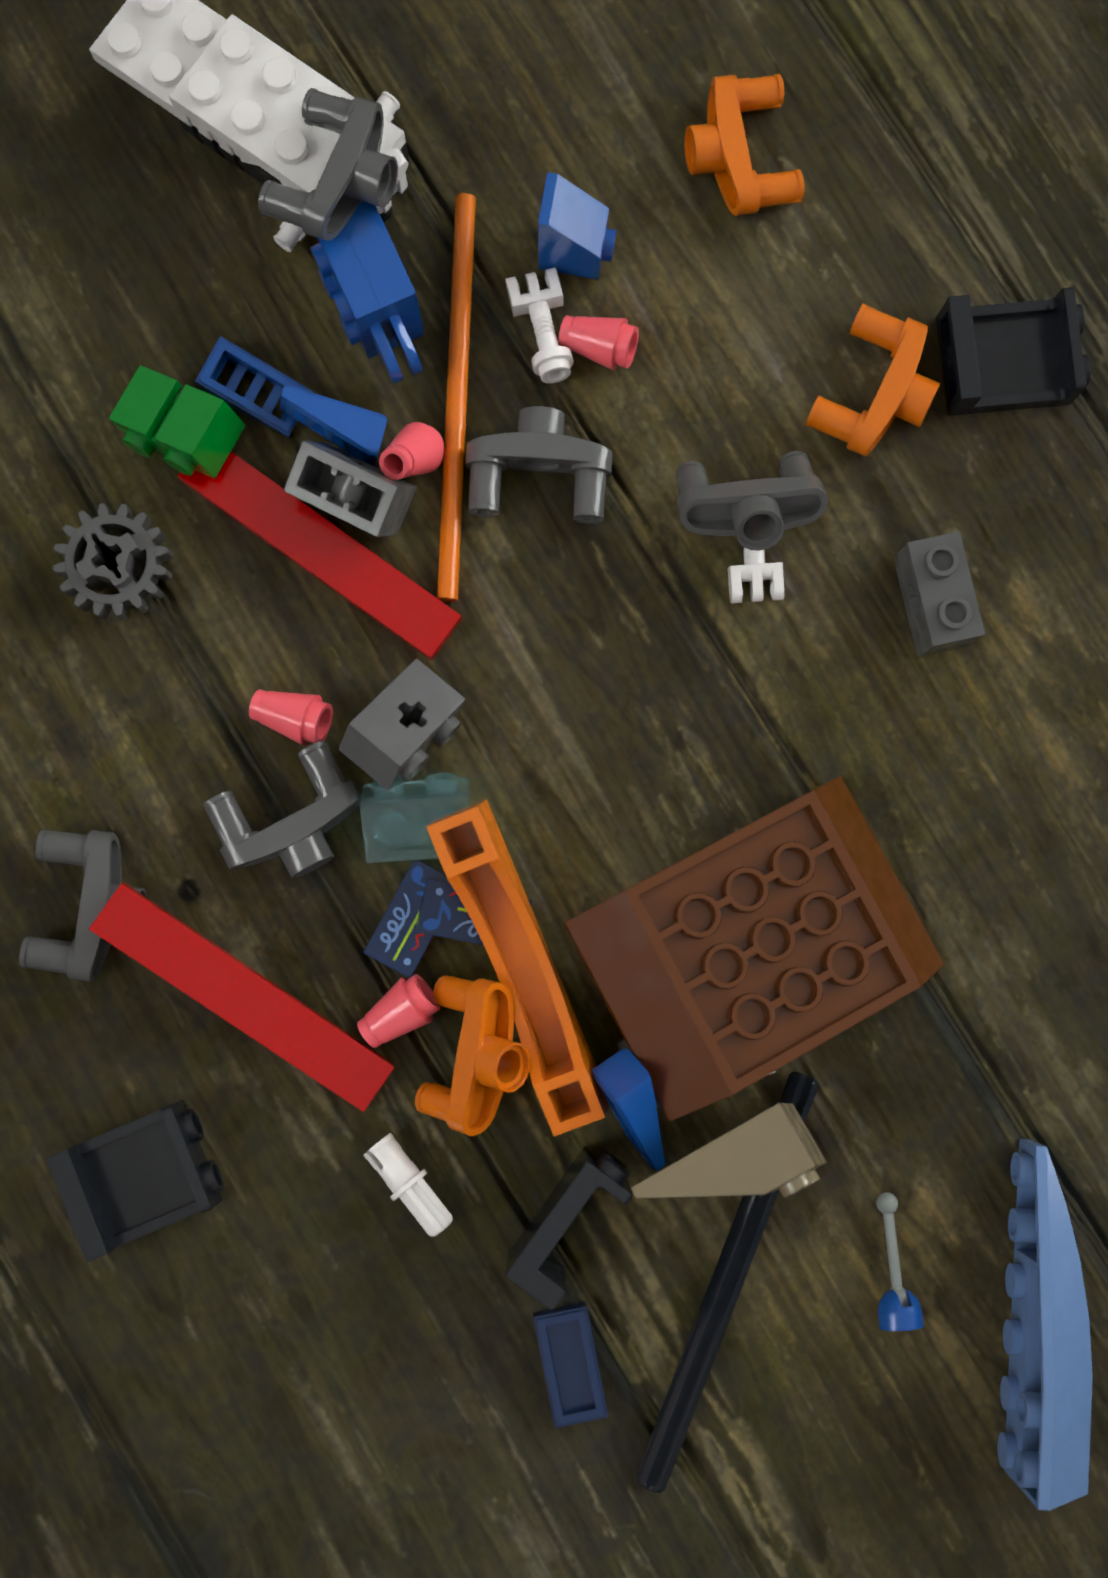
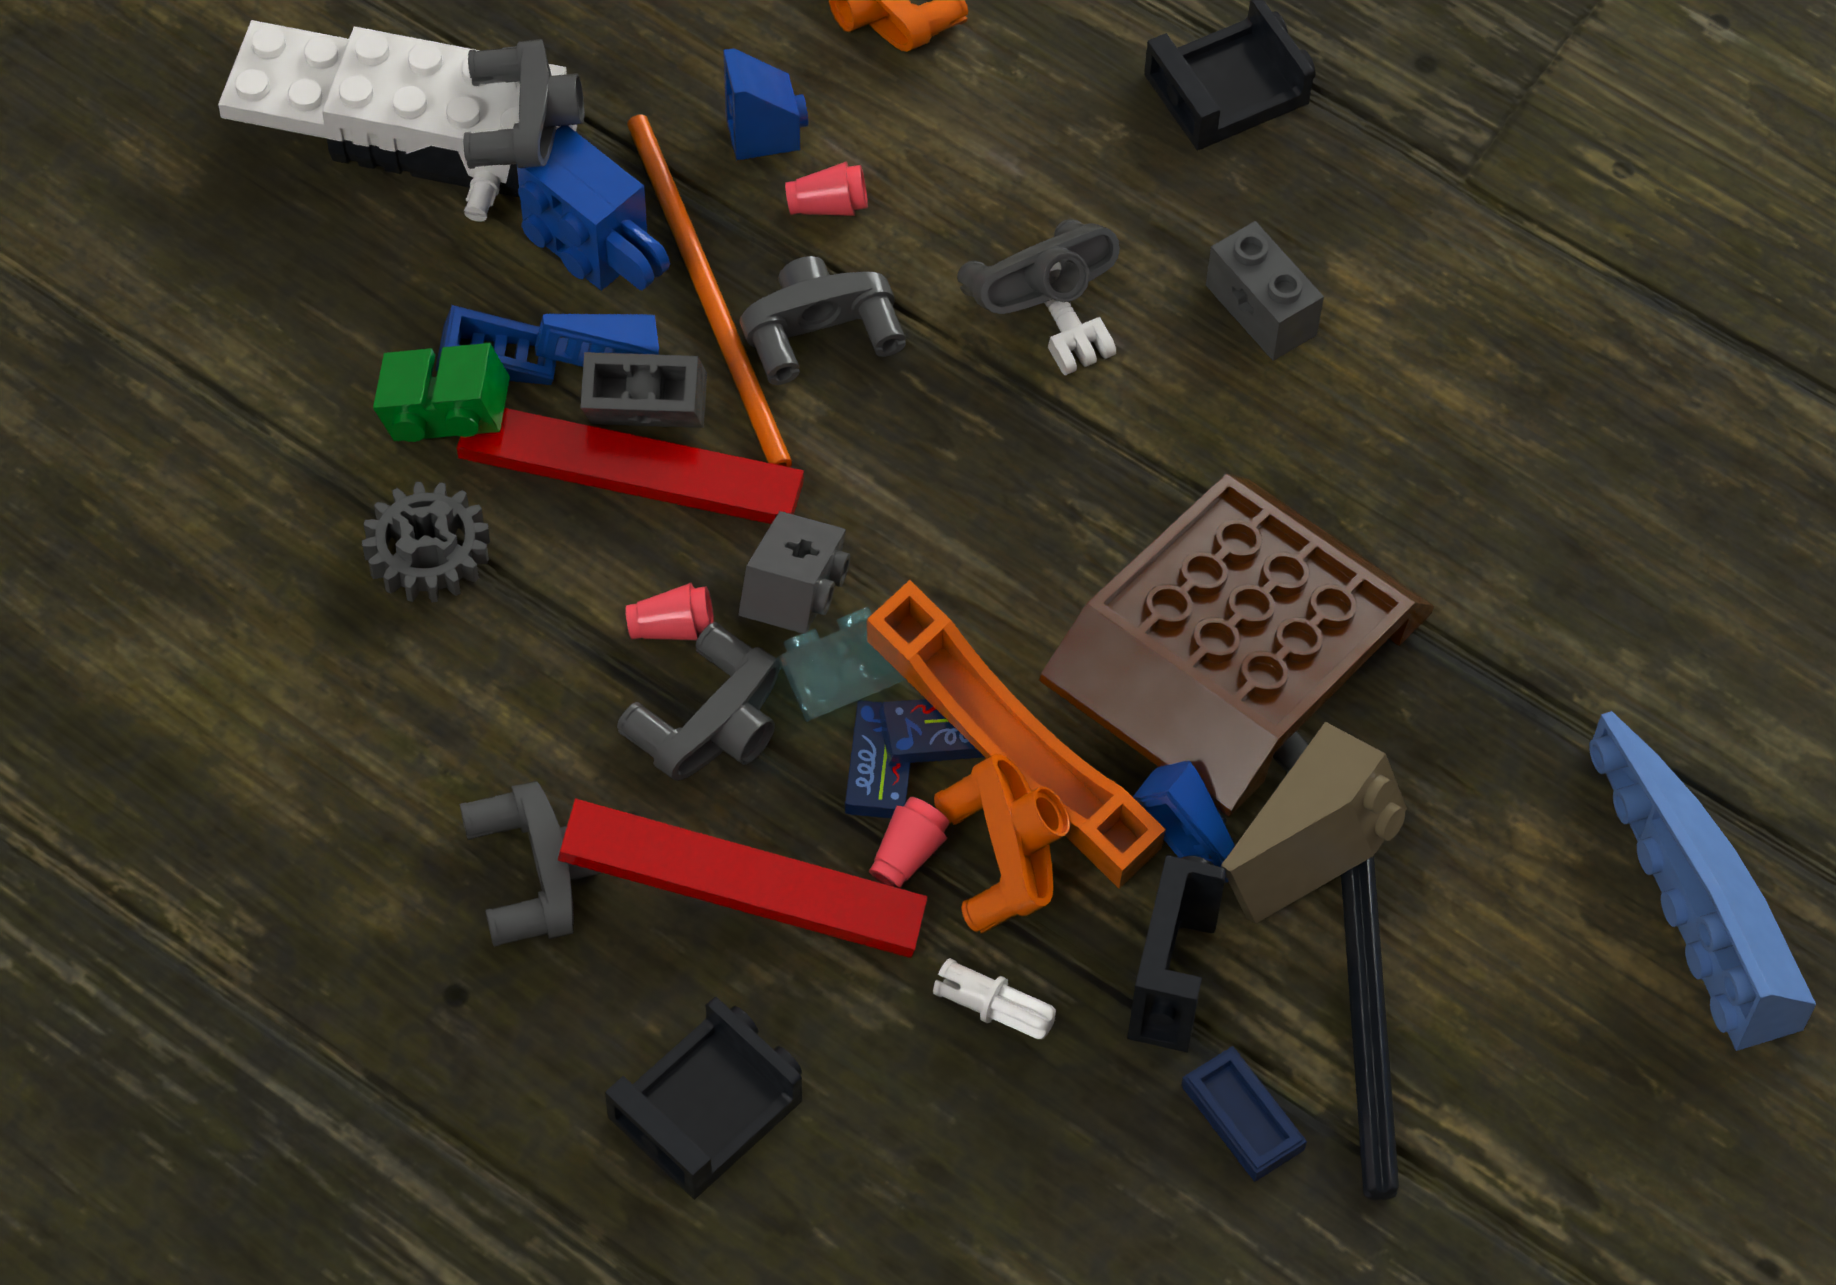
camera: 20 degrees left, 25 degrees down
coral cone [379,422,444,480] -> none
white hinge [505,268,574,383] -> none
orange connector [806,304,941,457] -> none
hinge [876,1192,924,1331] -> none

